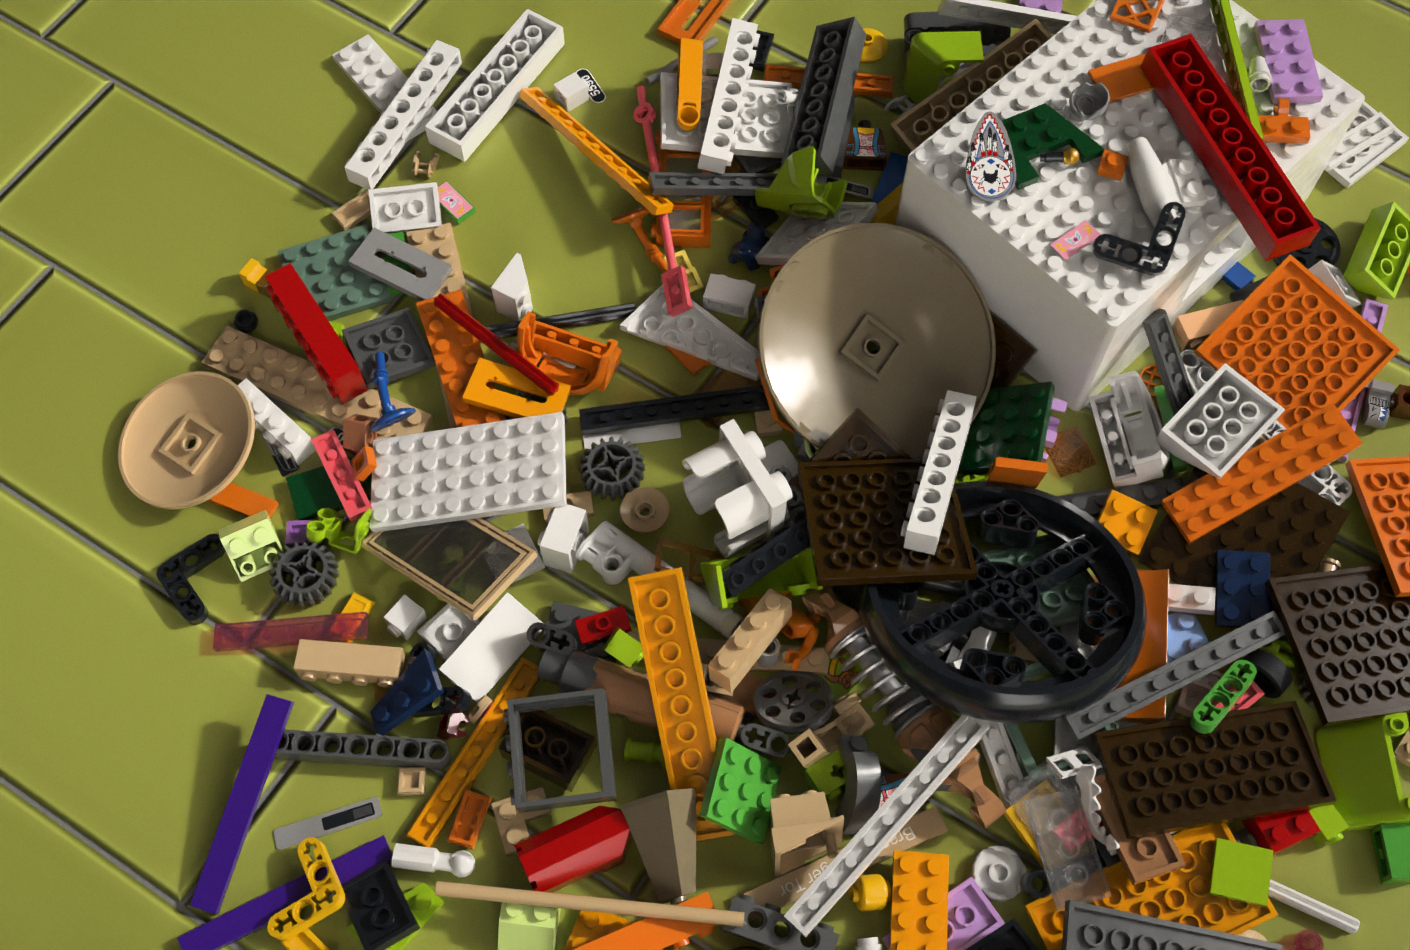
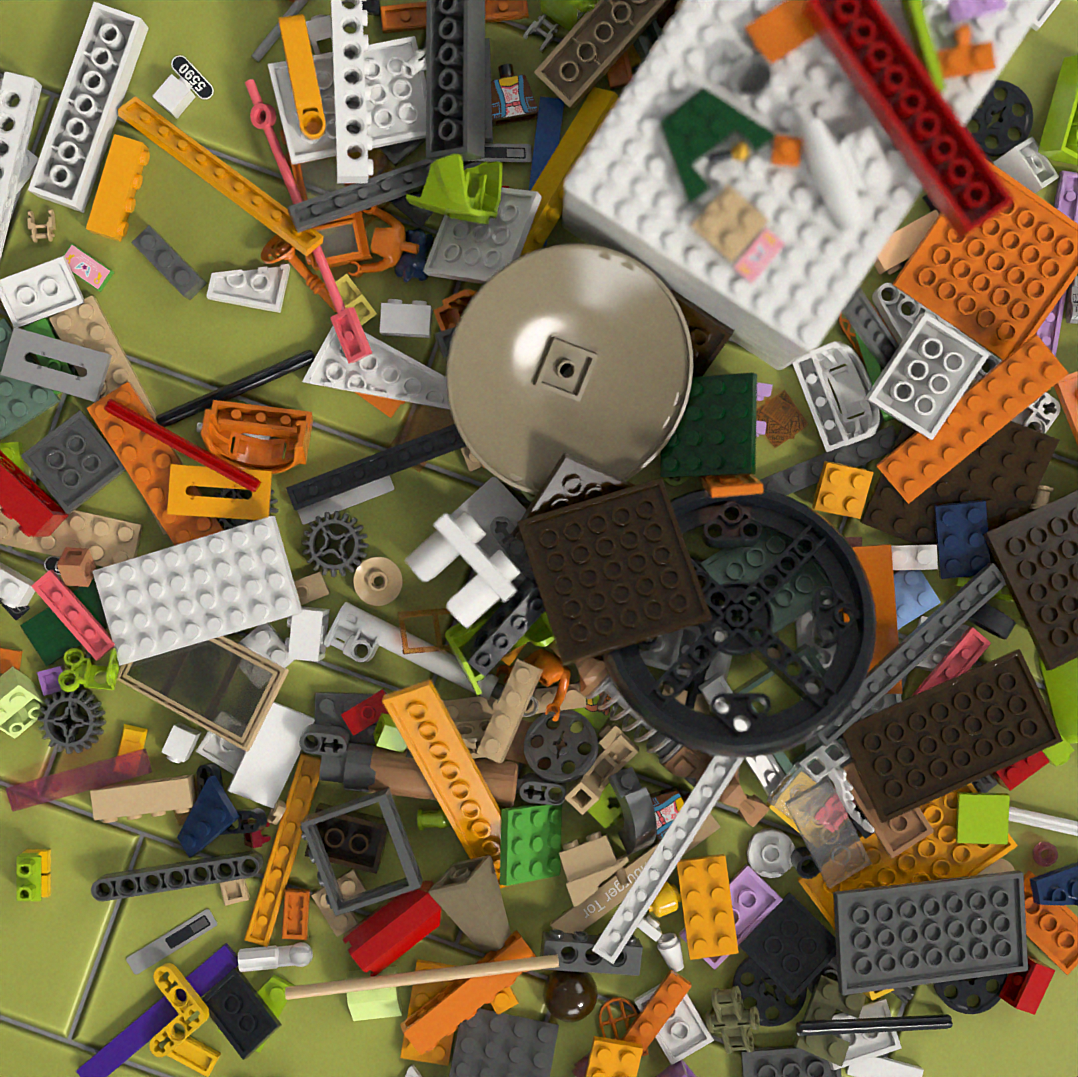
camera: 10 degrees left, 25 degrees up
dark purple tile [190,694,294,914] -> none
orange plate [351,446,377,481] -> none
blue dish [369,352,416,432] -> none
white slope [491,253,533,321] -> none
white brick [901,390,977,555] -> none
shield [965,111,1016,202] -> none
black beam [1092,202,1186,276] -> none
bright green beam [1190,660,1257,734] -> none
none -> lime hips [16,849,51,901]
none -> light orange brick [86,134,150,242]
none -> dark grey brick [131,225,208,300]
none -> white wing [207,264,291,313]
none -> orange piece [348,205,419,278]
none -> white plate [637,915,662,941]
none -> tan plate [690,184,769,264]

